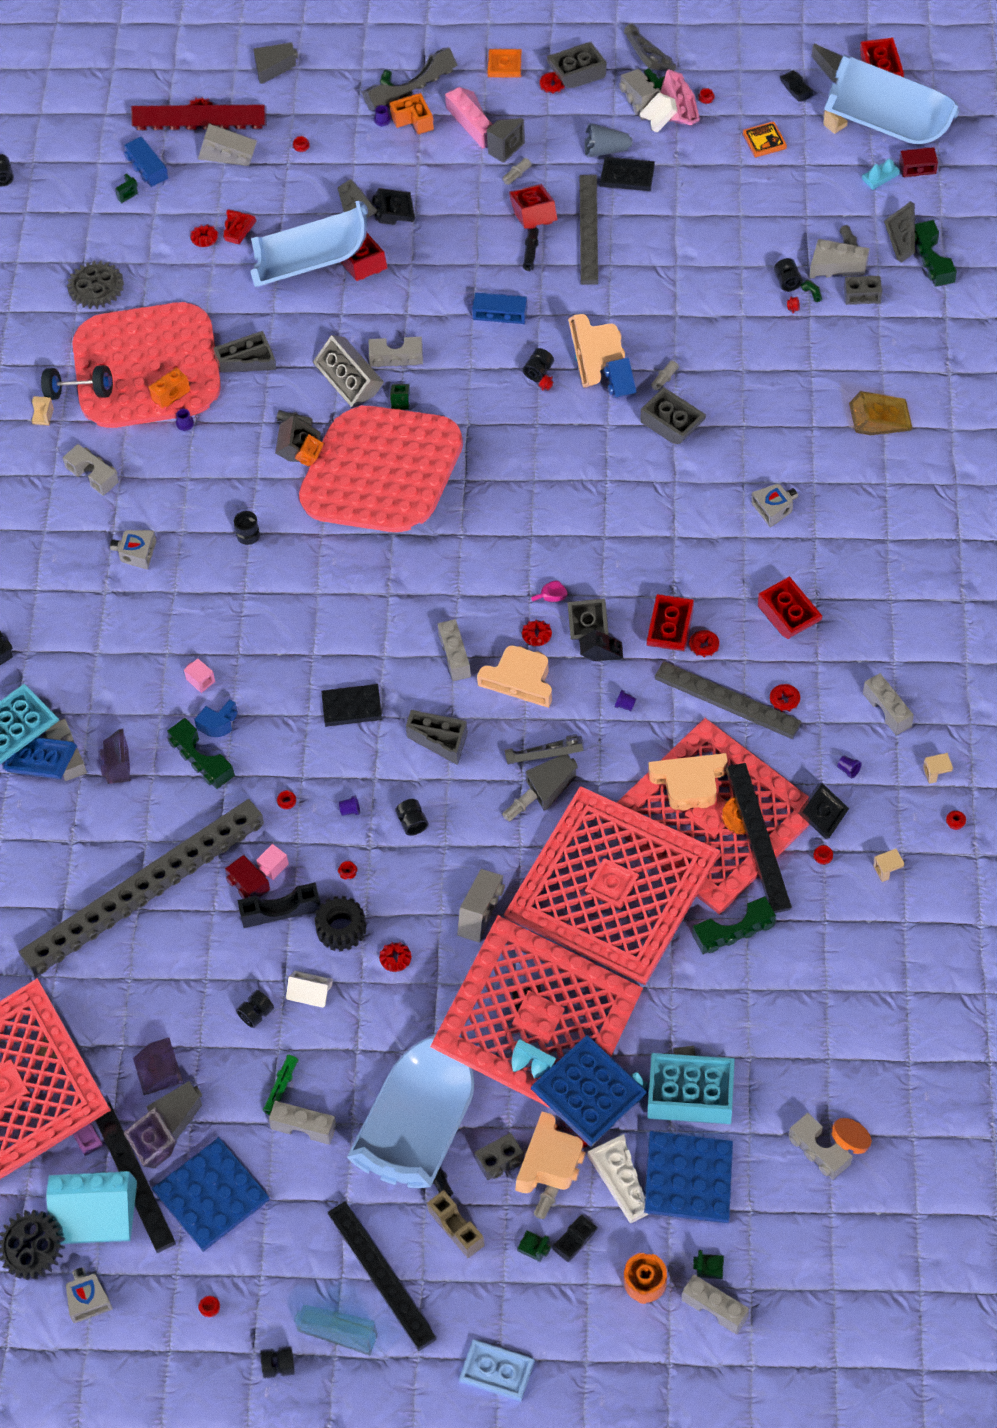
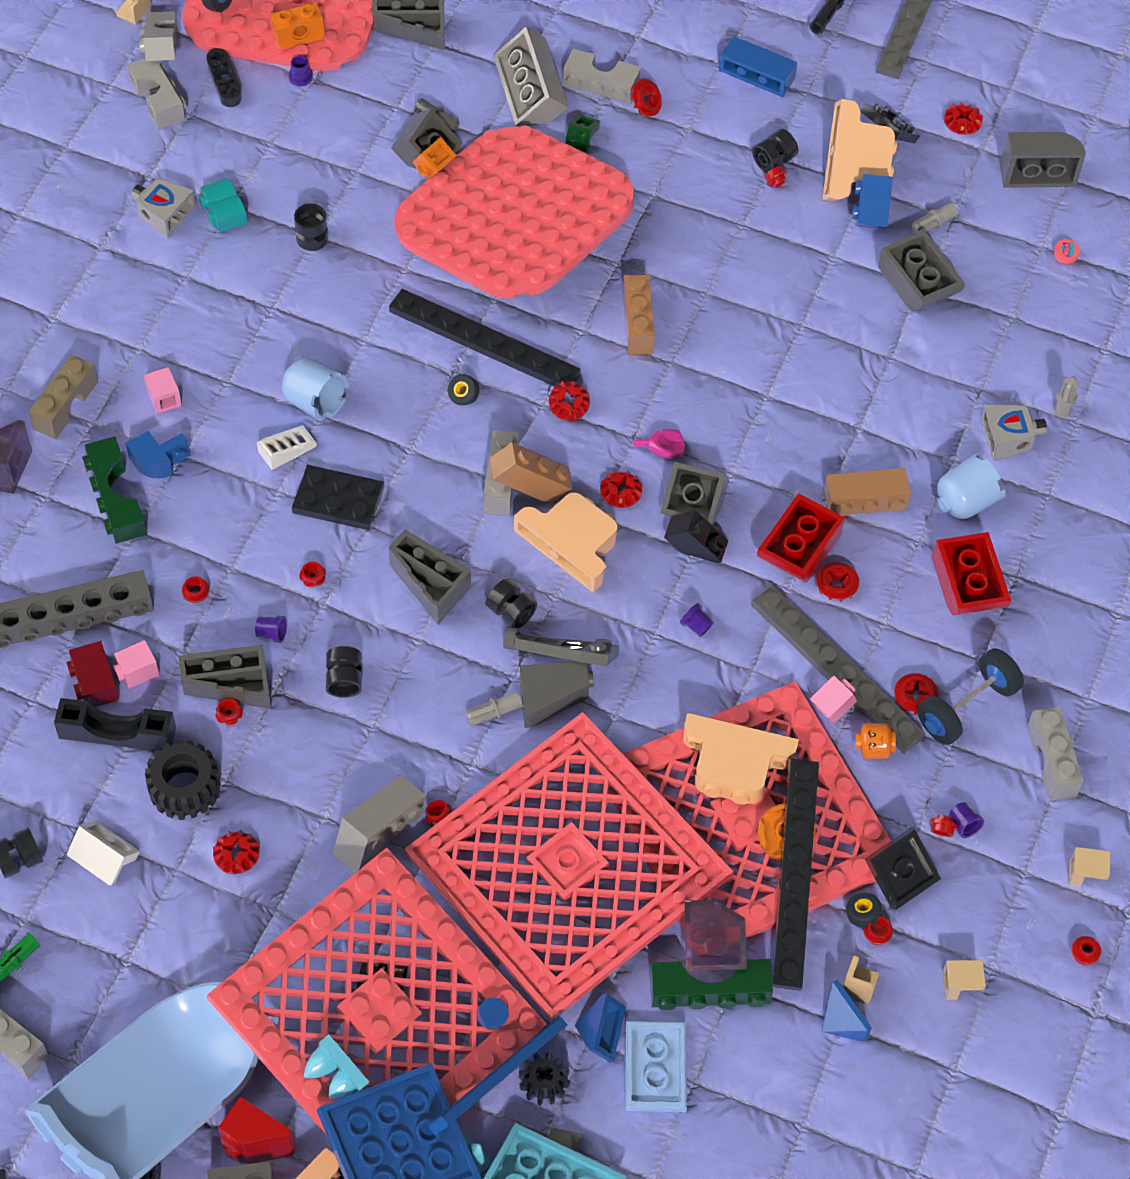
camera: 15 degrees right, 0 degrees up
none -> dark tan arch [29,354,98,439]
none -> light grey arch [139,11,178,61]
none -> dark grey wedge [178,644,271,709]
none -> teal brick [198,178,248,233]
none -> black beam [206,49,242,107]
none -> red slope [218,1097,295,1164]
none -> white slope [257,425,317,470]
none -> light blue cylinder [282,358,349,422]
none -> red plate [299,562,326,588]
none -> black plate [389,289,581,387]
none -> red plate [425,800,453,826]
none -> blue tile [428,1017,568,1136]
none -> black wheel [447,374,480,405]
none -> blue tile [477,998,509,1030]
none -> black wheel [485,579,537,629]
none -> medium nougat brick [490,442,573,504]
none -> black gear [519,1052,570,1106]
none -> red gear [549,380,590,421]
none -> blue slope [575,994,626,1062]
none -> medium nougat brick [623,274,655,355]
none -> light blue tile [625,1021,687,1113]
none -> red gear [630,78,662,118]
none -> clear purple slope [685,900,747,971]
none -> bright pink brick [810,676,857,725]
none -> slope [822,979,872,1042]
none -> medium nougat brick [824,468,911,516]
none -> tan panel [843,955,879,1004]
none -> black wheel [846,893,882,928]
none -> orange head [855,723,896,760]
none -> black plate [860,103,920,144]
none -> black axle [917,648,1024,745]
none -> red plate [929,814,958,837]
none -> light blue cylinder [937,453,1006,519]
none -> red gear [944,102,983,135]
none -> dark grey brick [1000,132,1086,188]
none -> coral tile [1053,239,1080,264]
none -> light grey axle [1054,376,1079,418]

